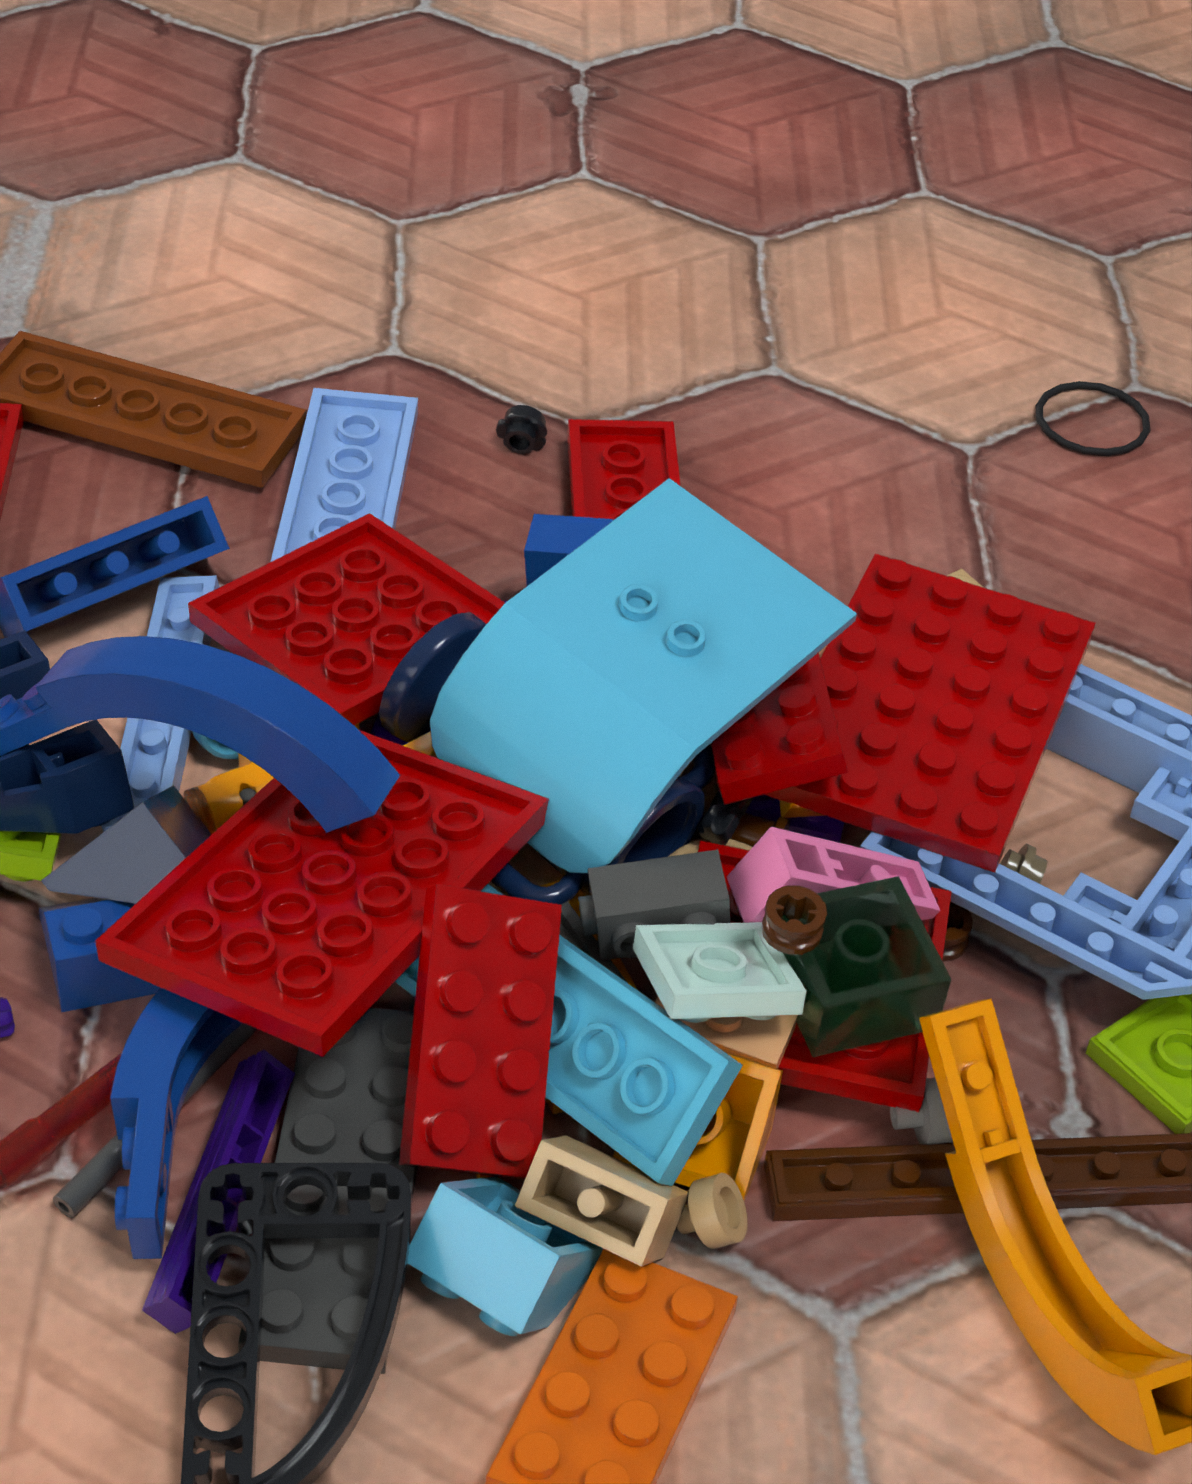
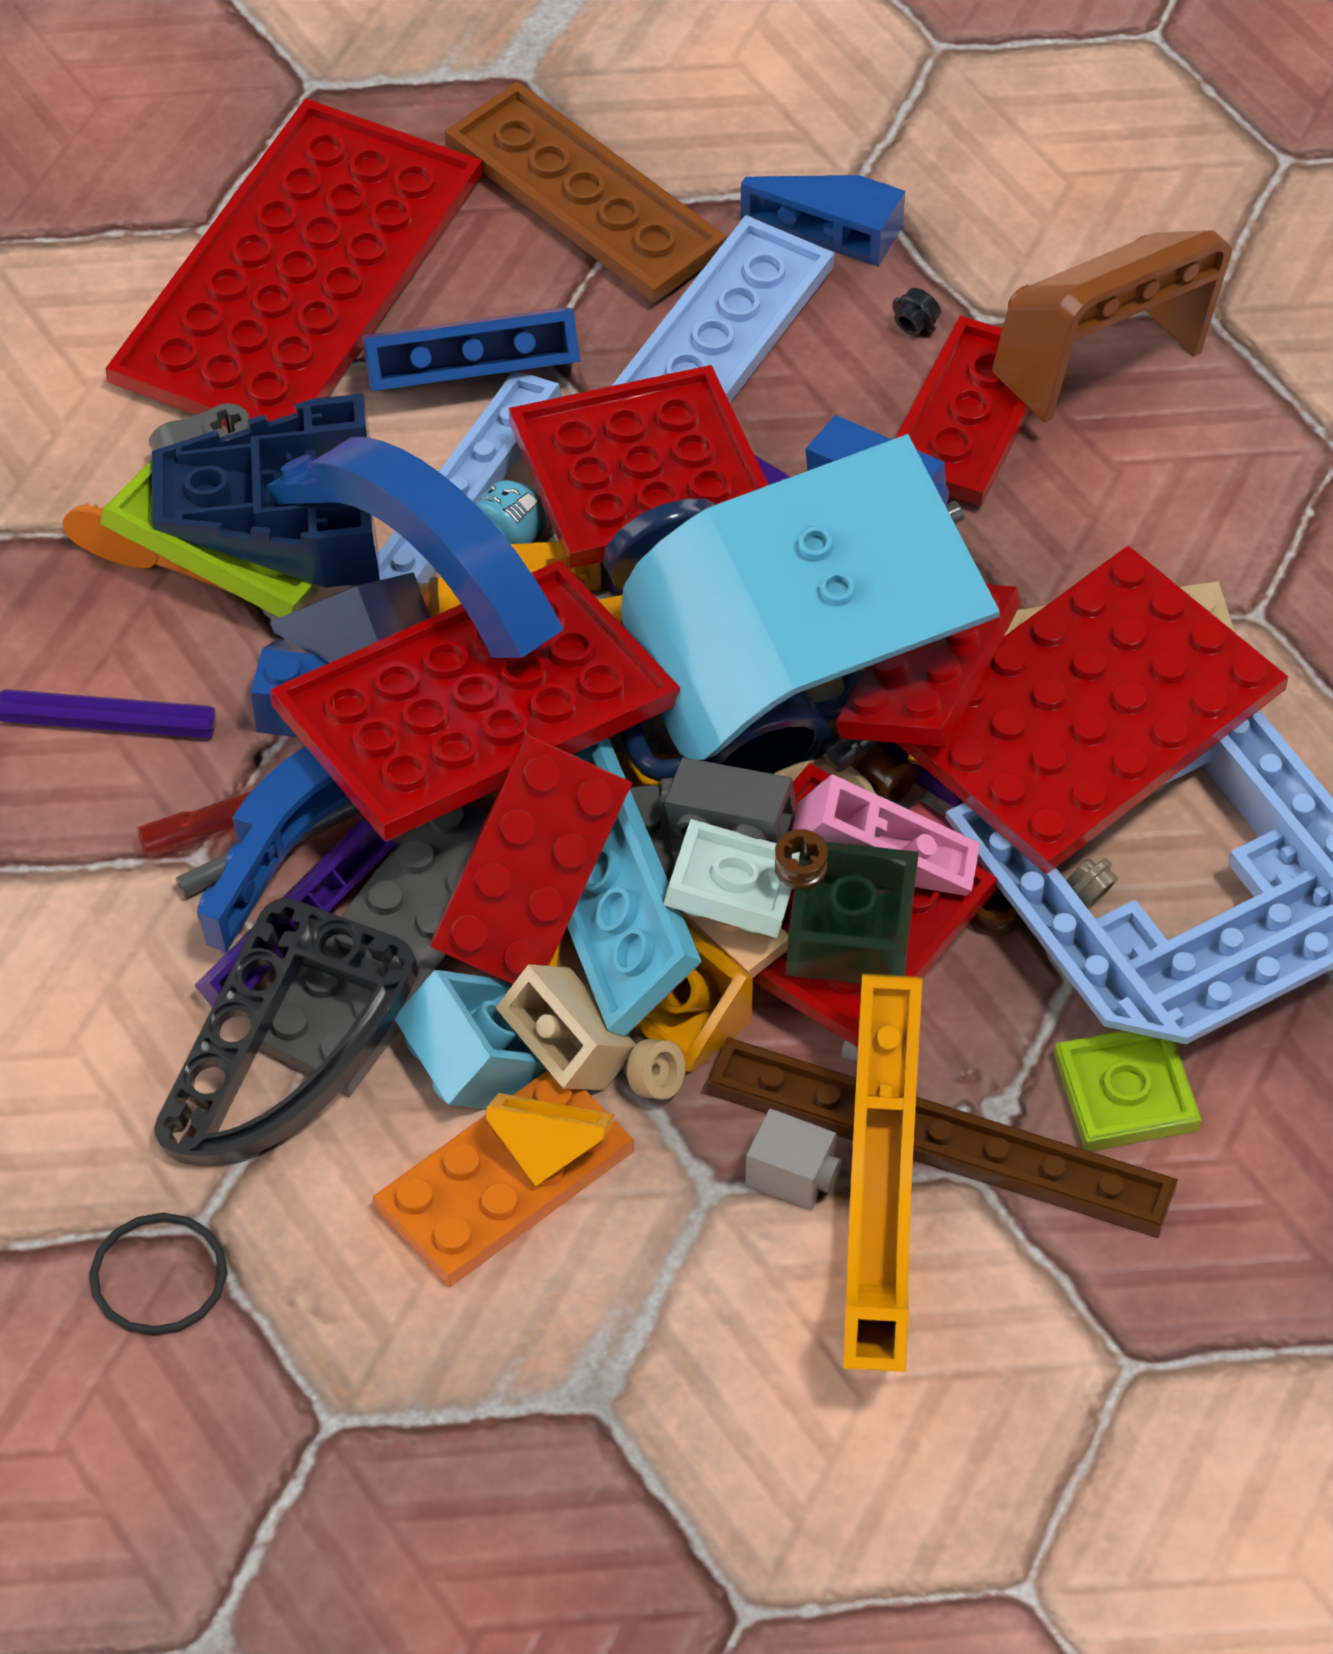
camera: 30 degrees right, 10 degrees up
none -> light orange slope [485,1093,615,1186]
none -> blue slope [740,175,905,267]
none -> light grey brick [745,1108,842,1211]
none -> dark orange windscreen [992,230,1232,423]

